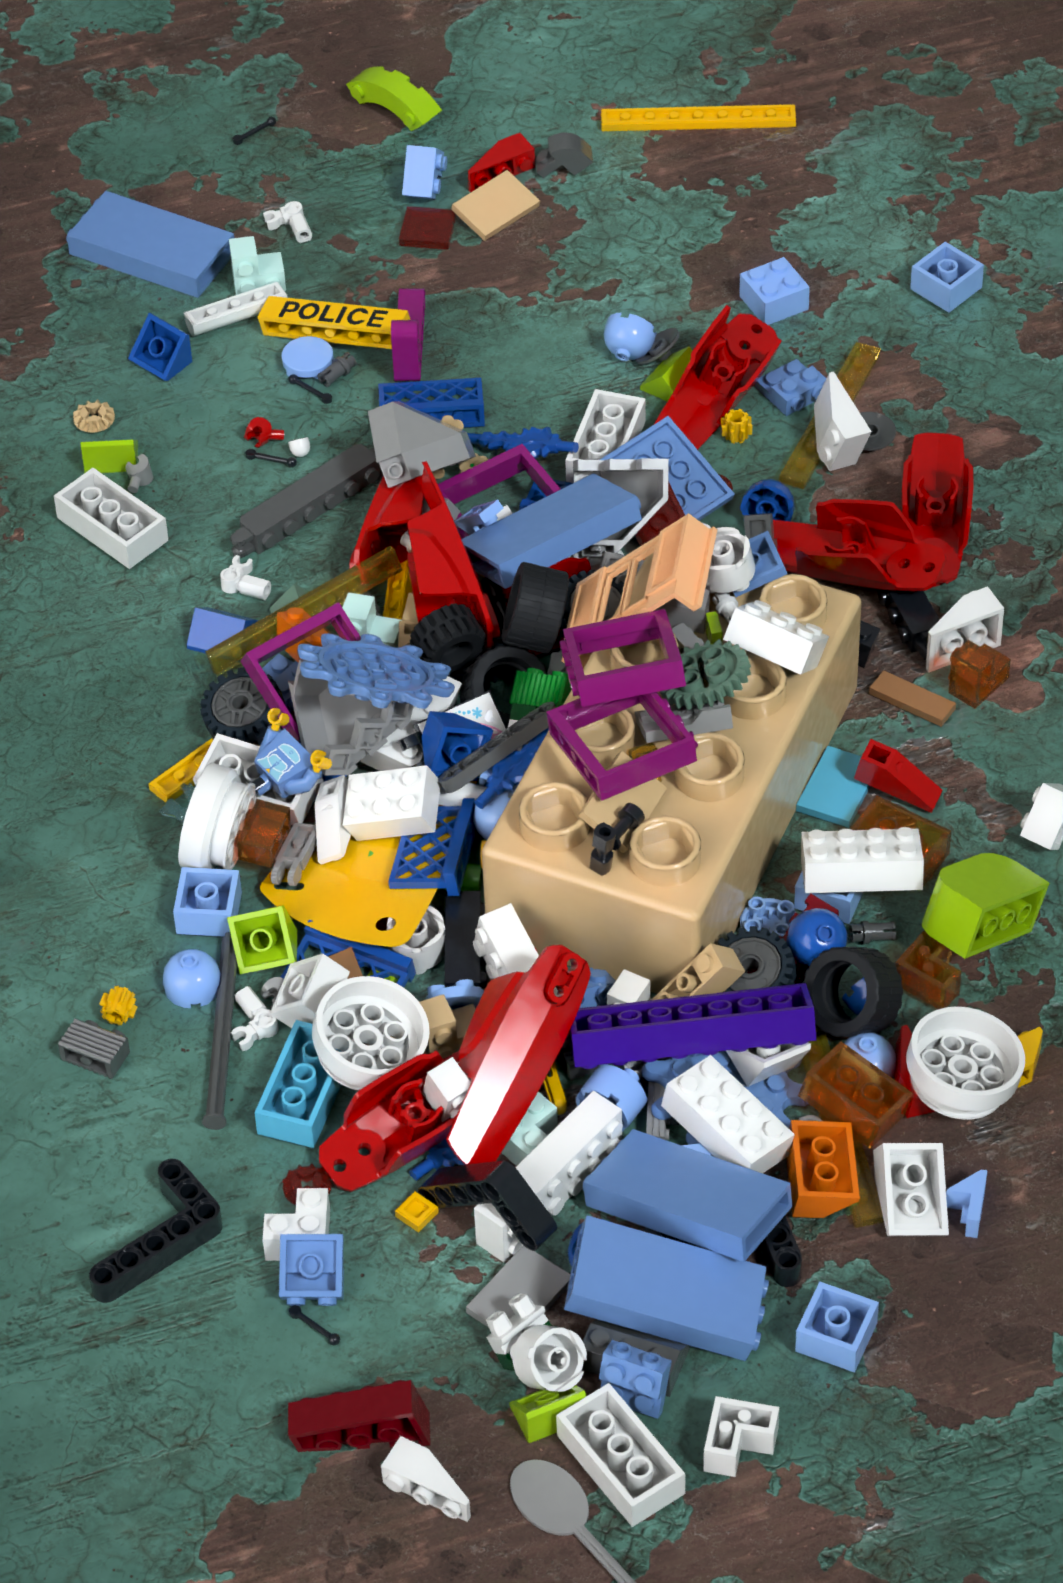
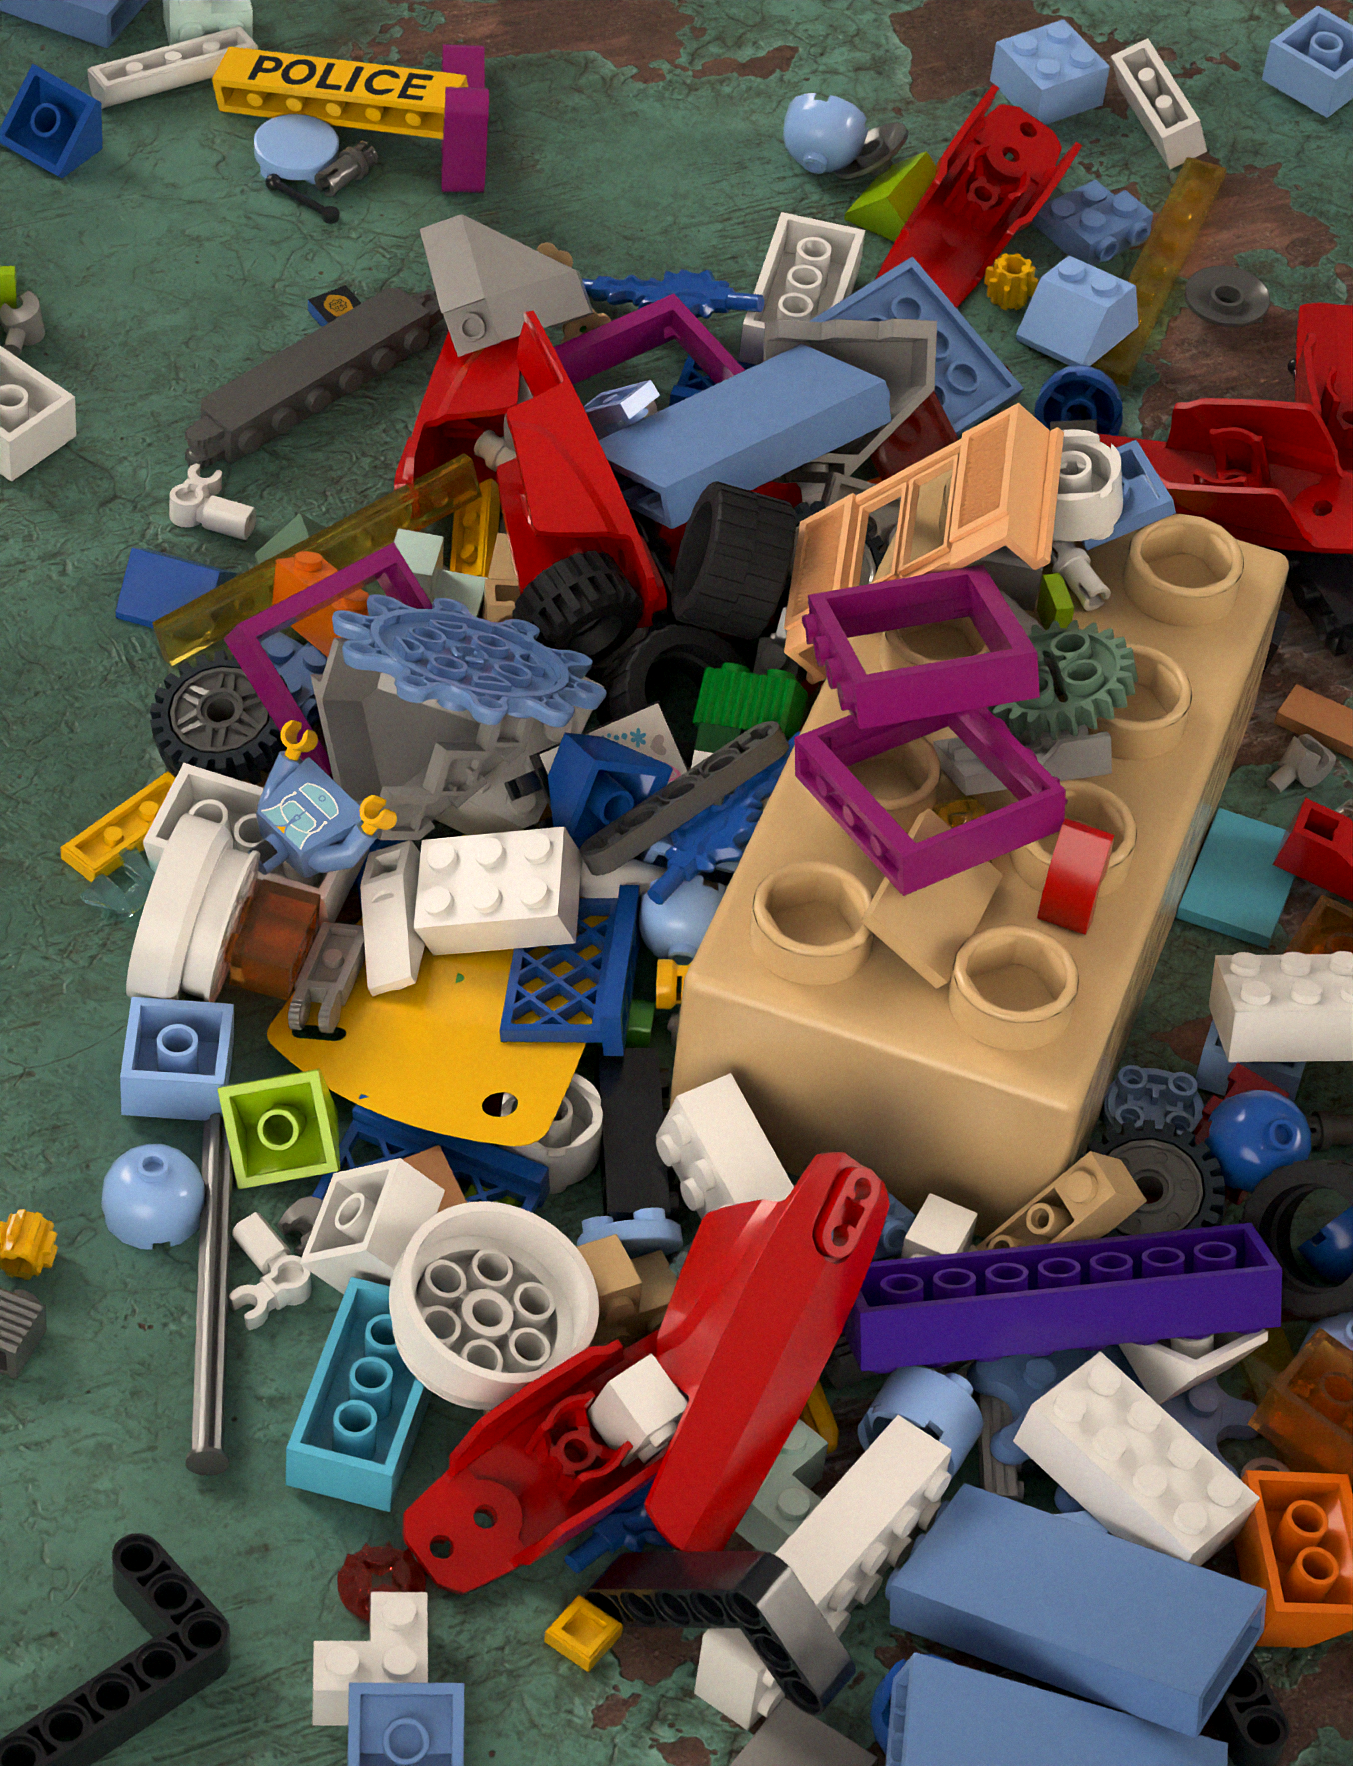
camera: 10 degrees left, 0 degrees up
red piece [243,417,284,448] -> none
black hinge [245,449,297,467] -> none
white hinge [288,437,310,457] -> none
blue fence [378,378,485,428] -> none
black bar [589,803,645,876] -> none
white brick [723,600,829,675] -> none
white slope [814,372,871,471] -> none
none -> tile [308,285,361,327]
none -> light blue slope [1016,255,1139,366]
none -> red slope [1037,818,1115,935]
none -> white brick [1111,38,1207,169]
none -> light grey piece [1266,734,1336,794]

